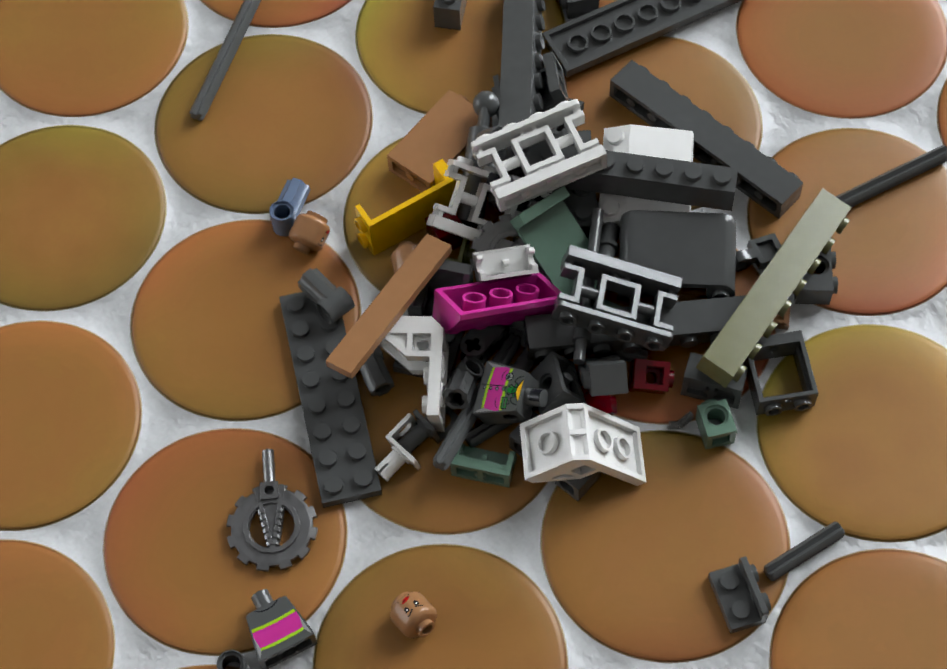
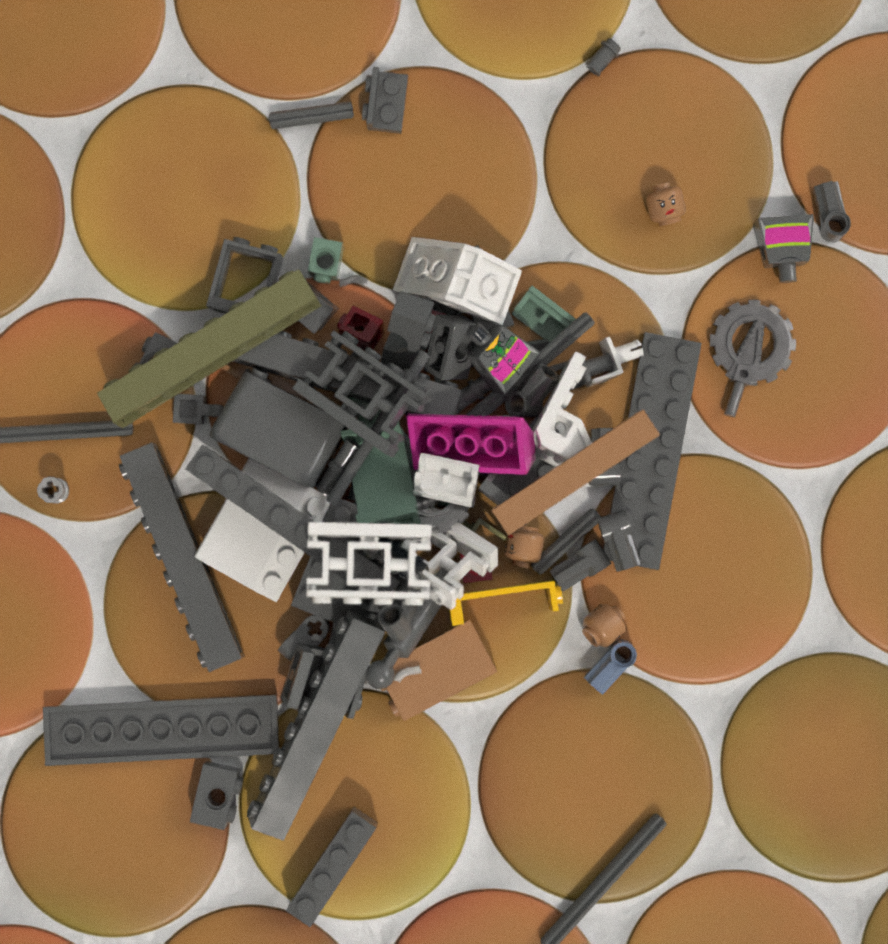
camera: 155 degrees left, 25 degrees up
none -> light grey bush [37,477,70,504]
none -> white leg [394,665,421,682]
none -> dark grey axle [530,508,601,575]
none -> dark grey piece [549,539,612,592]

